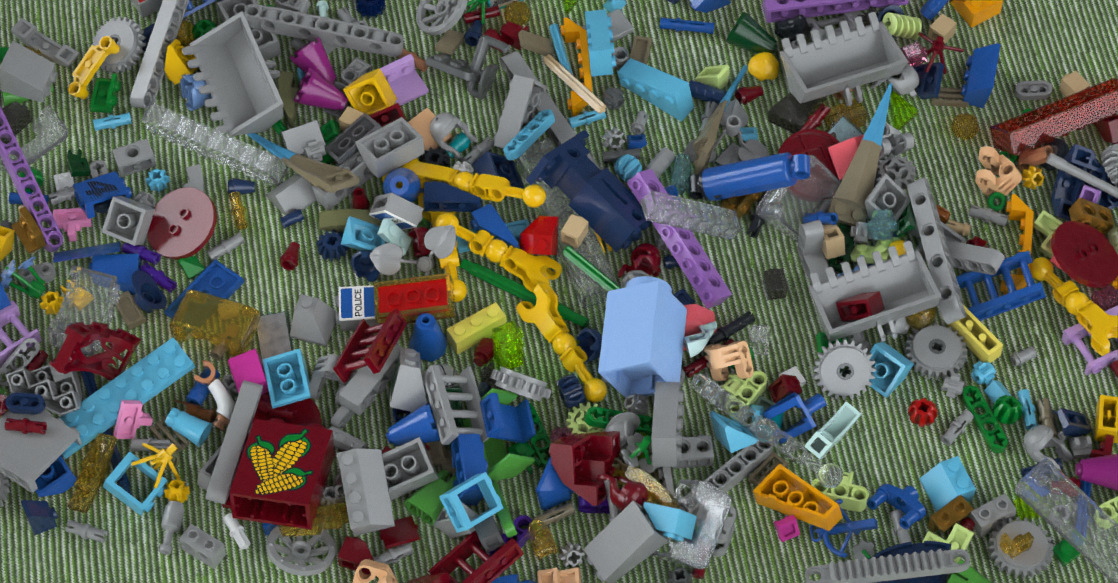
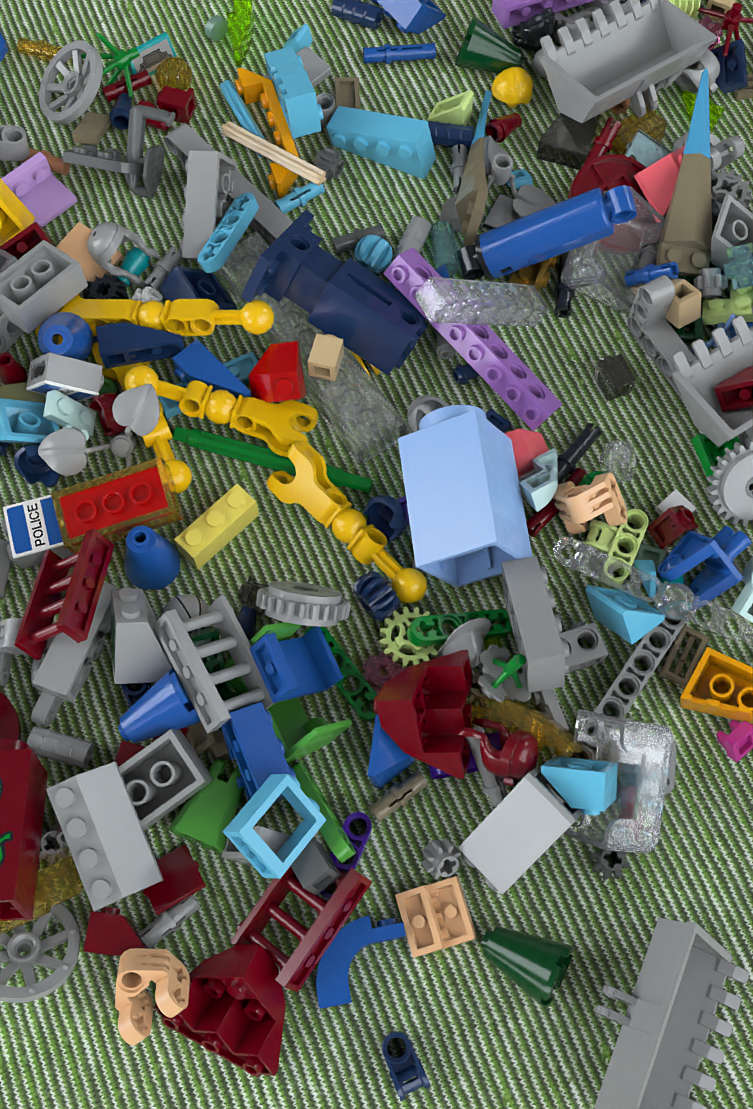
camera: 15 degrees left, 10 degrees up
dark red arm [473,338,497,367] -> none
clear neon green brick [492,320,525,369] -> none
green plate [508,442,541,474] -> none
dark tan tile [518,30,553,56] -> none
clear yellow piece [528,519,558,561] -> none
green axle [563,246,621,291] -> none
light grey gear [601,127,625,151] -> none
dark red hair [618,243,661,278] -> none
light grey gear [624,393,648,415] -> none
blue slope [627,134,647,149] -> none
light grey pin [631,111,649,135] -> none

